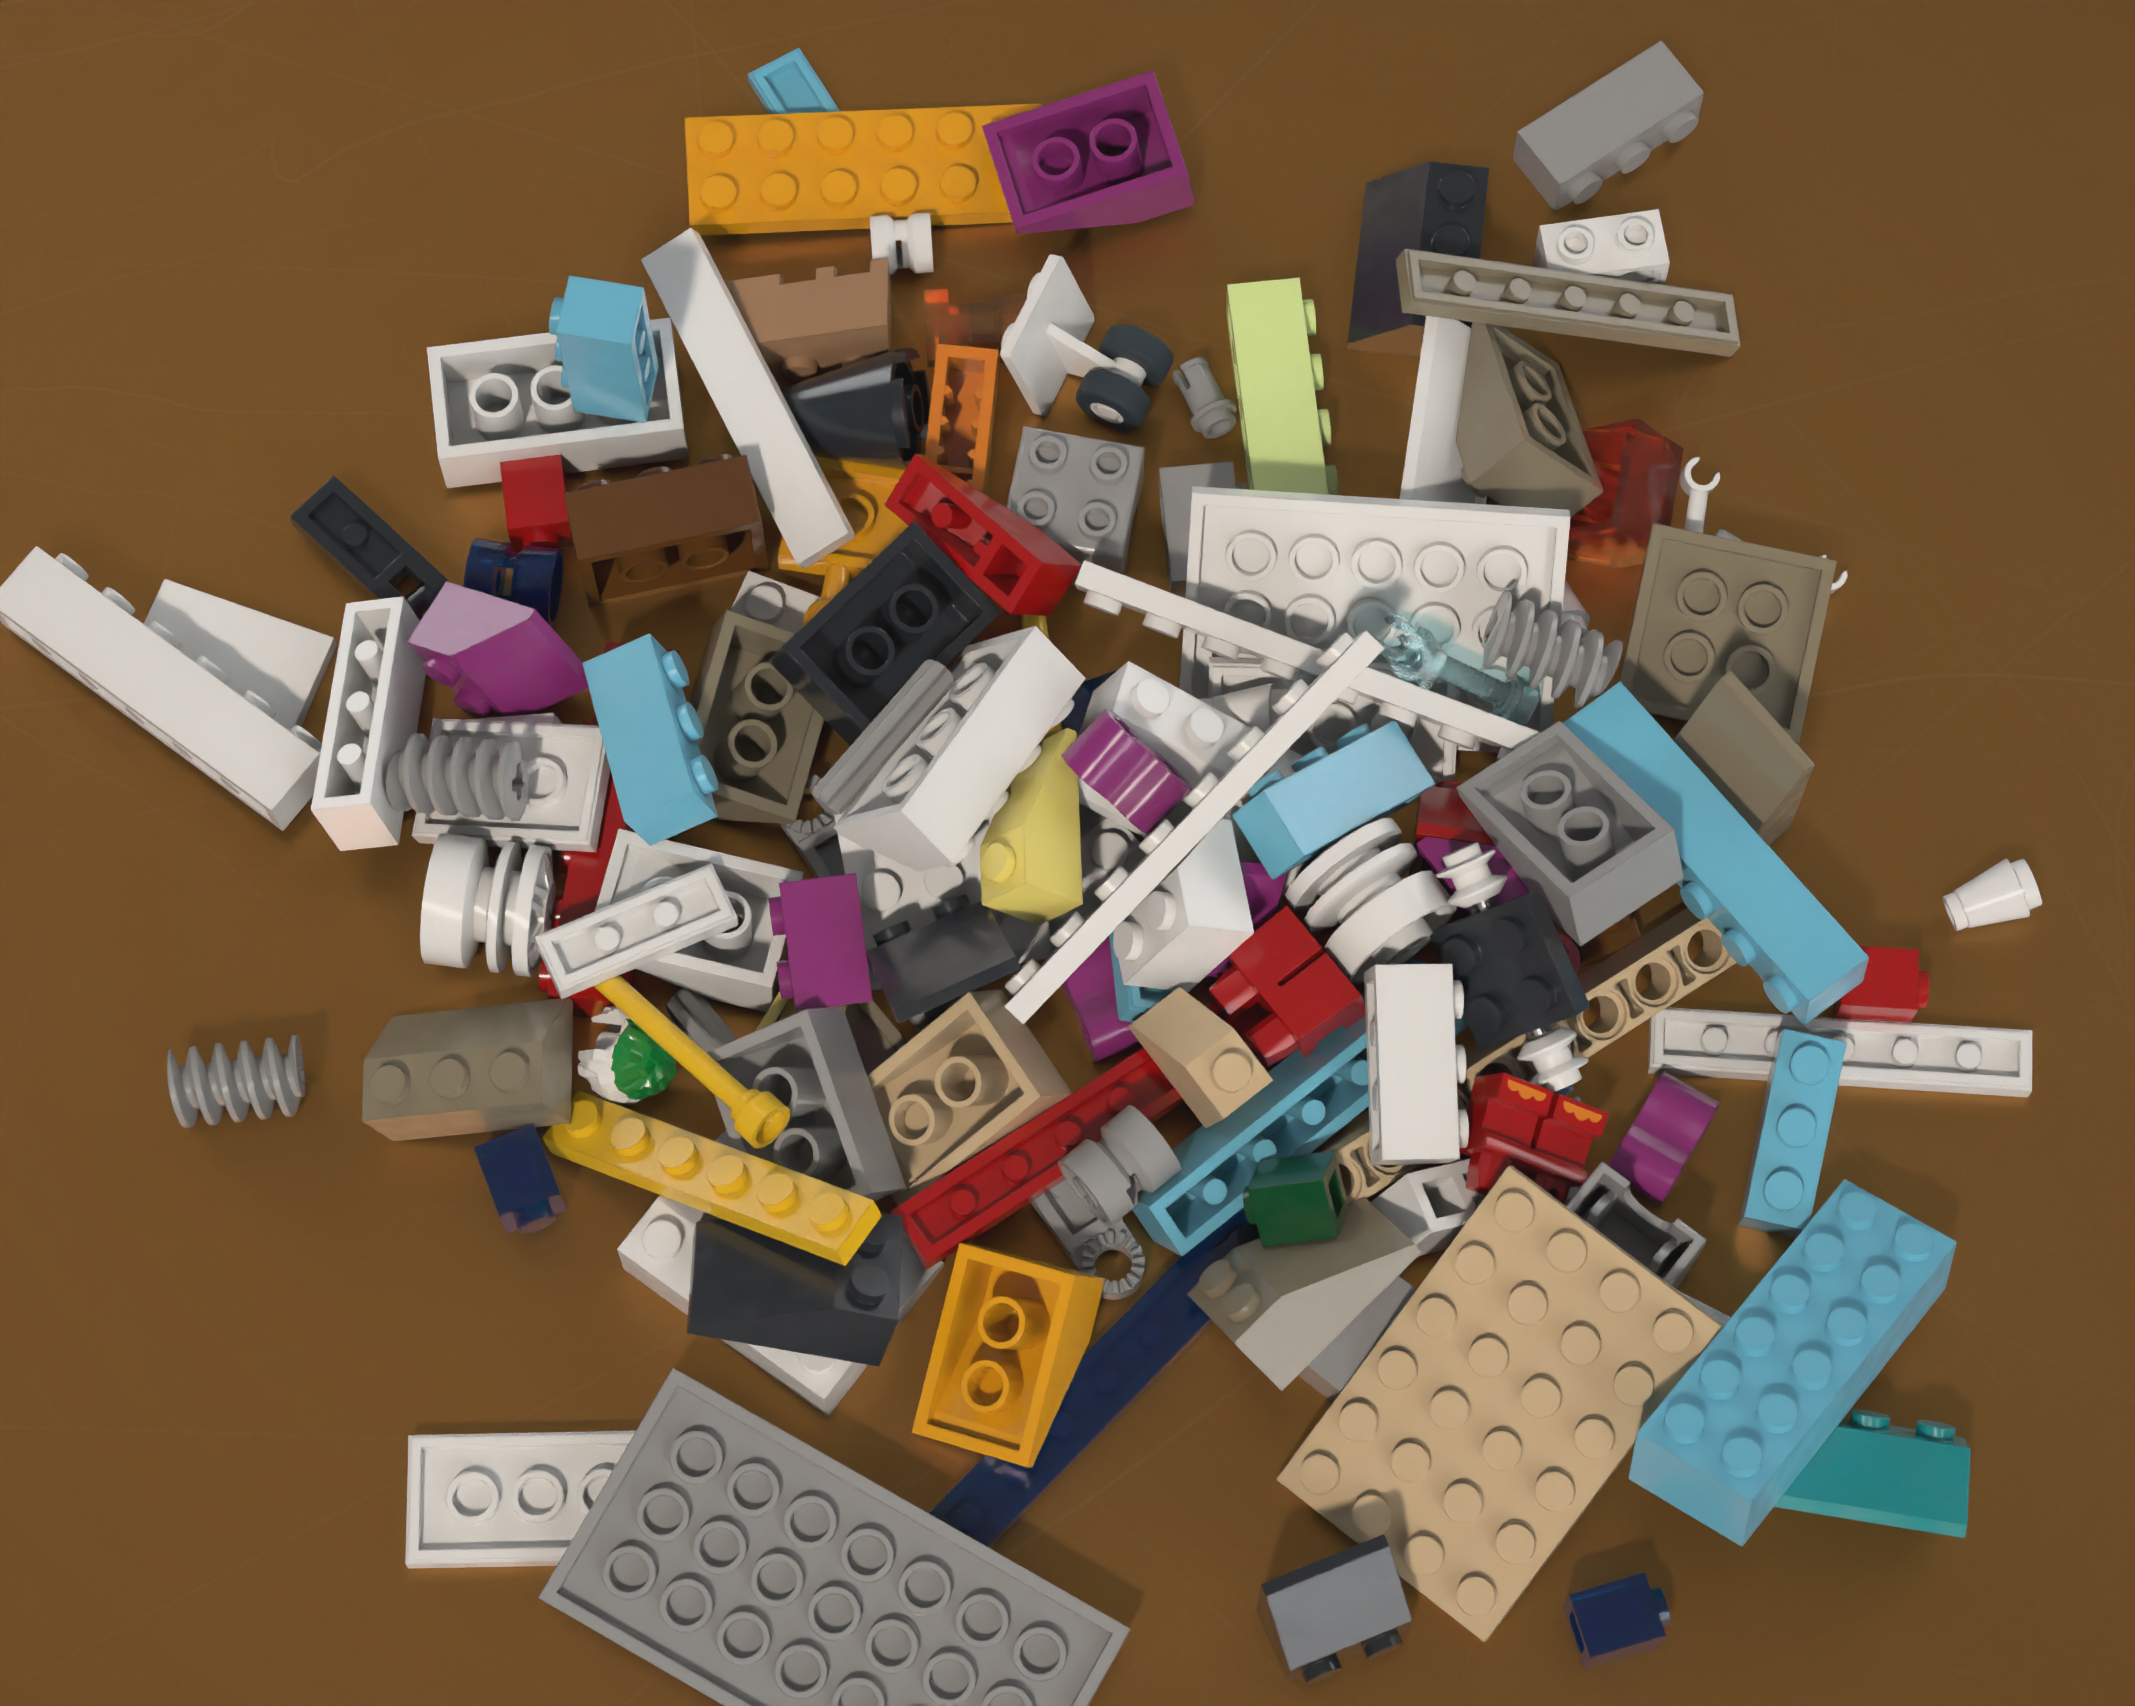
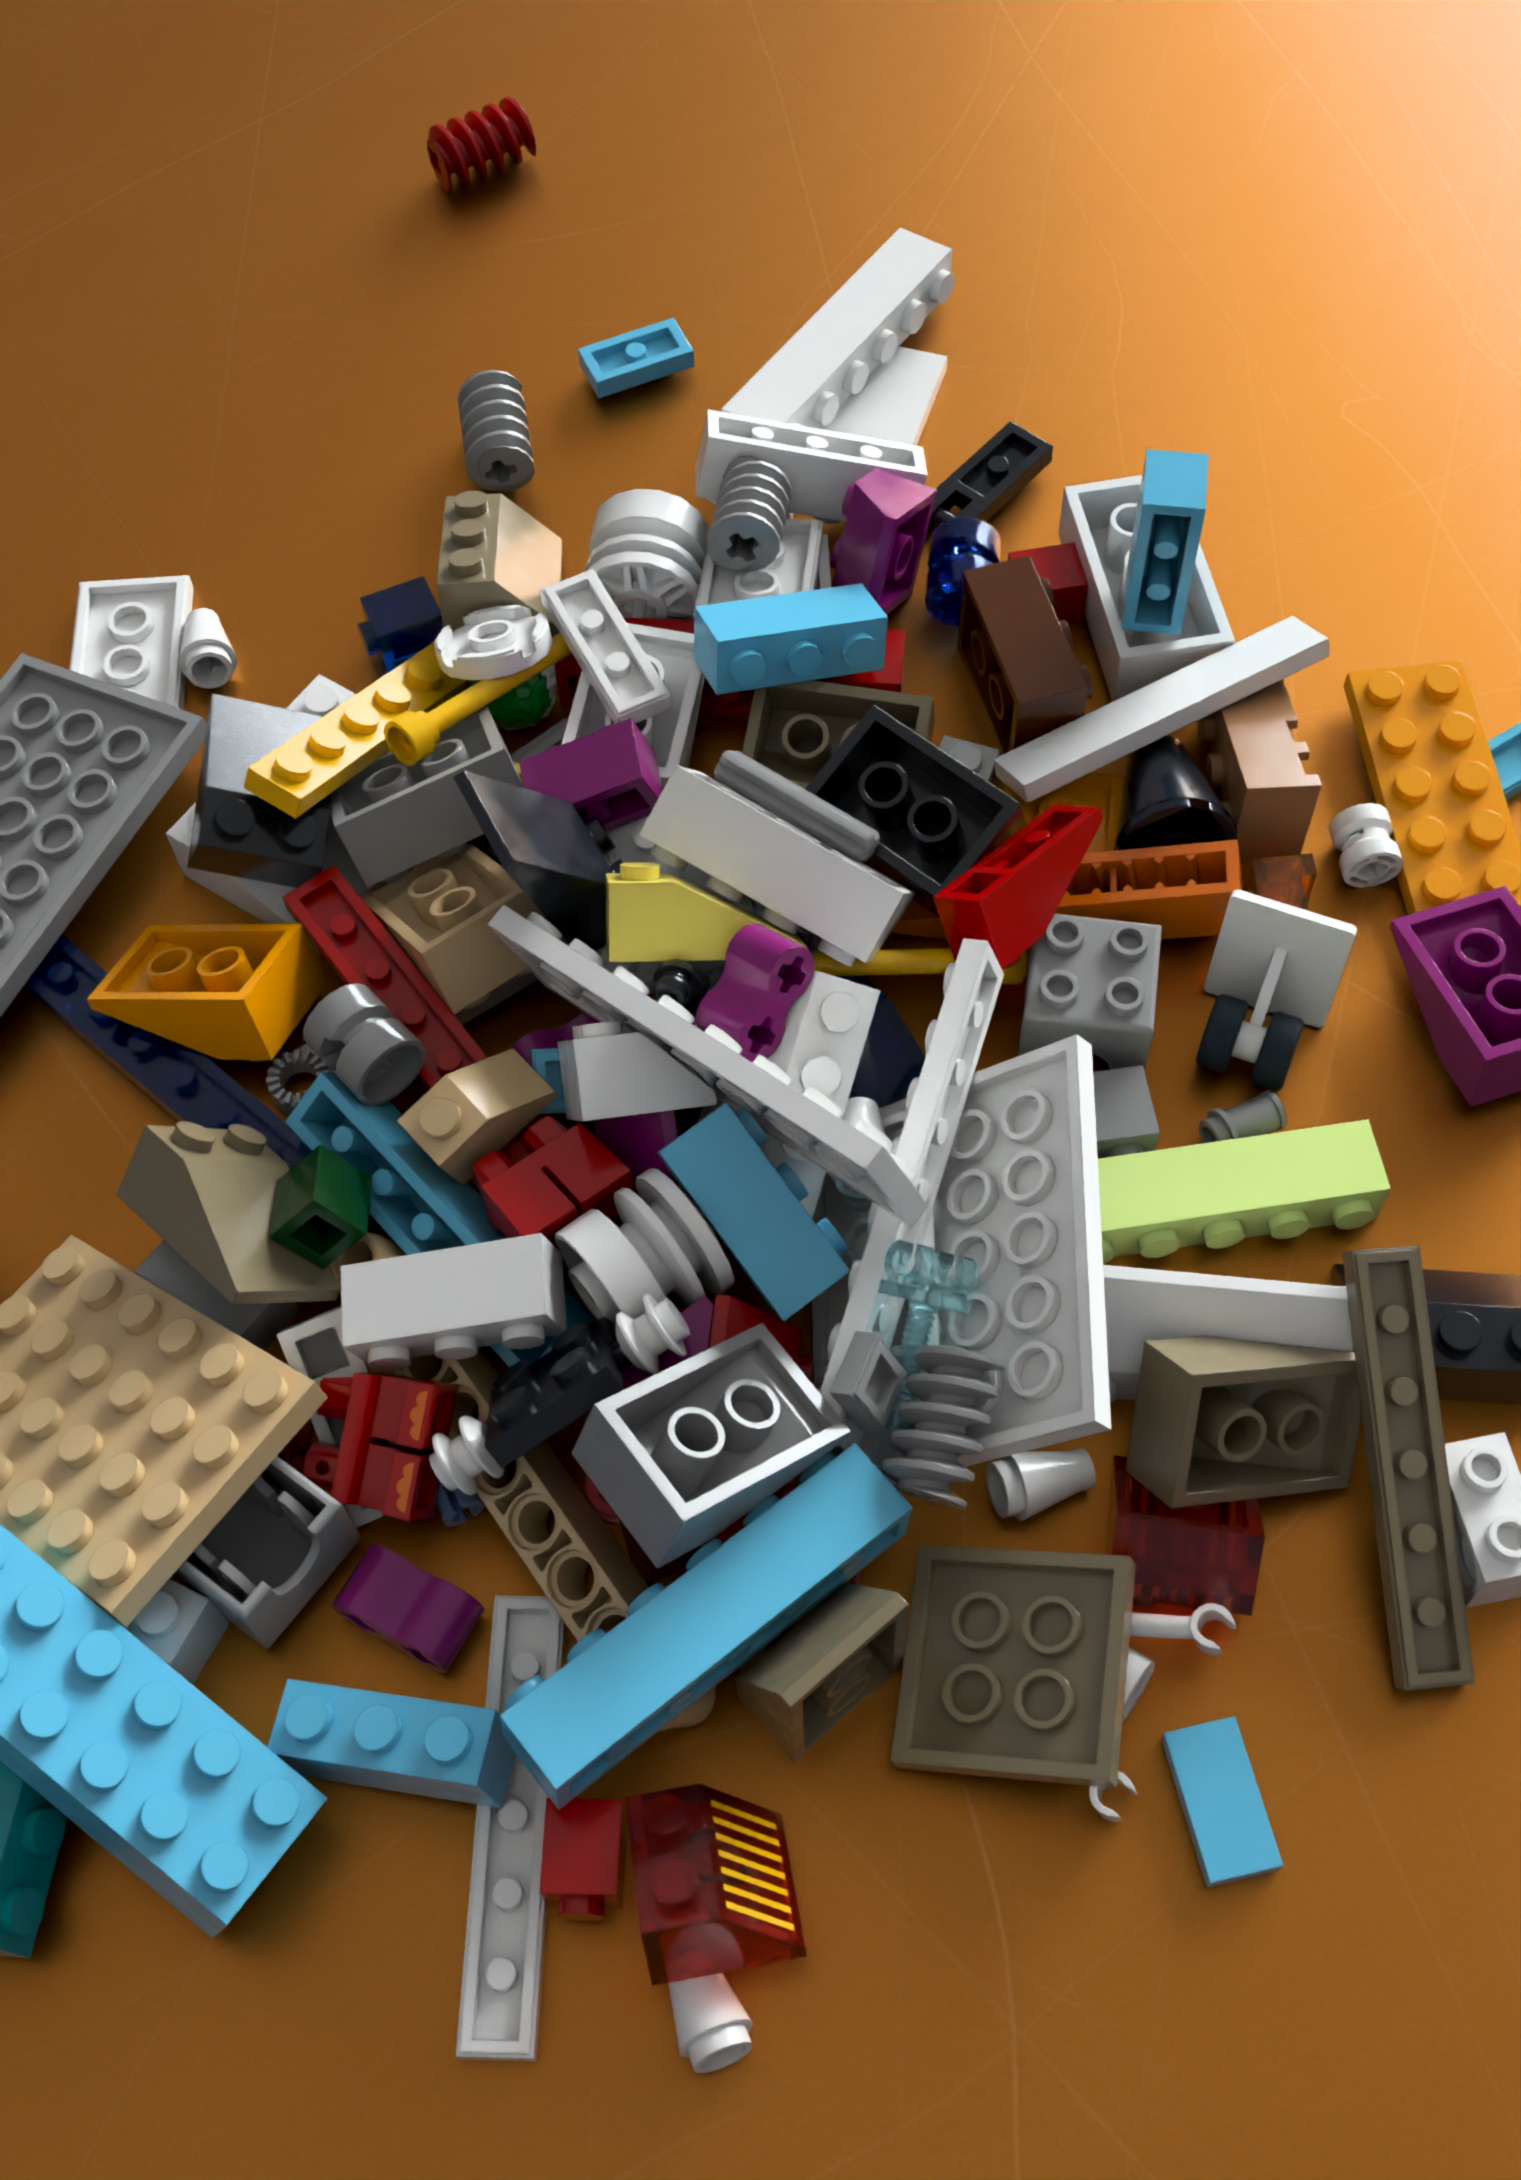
camera: 90 degrees right, 10 degrees down
none -> white cone [179,608,237,689]
none -> white tile [434,605,553,681]
none -> medium azure plate [578,317,695,398]
none -> clear red slope [625,1783,807,1986]
none -> black arm [653,959,710,1025]
none -> light grey tile [829,1331,907,1434]
none -> medium azure tile [1161,1716,1284,1888]

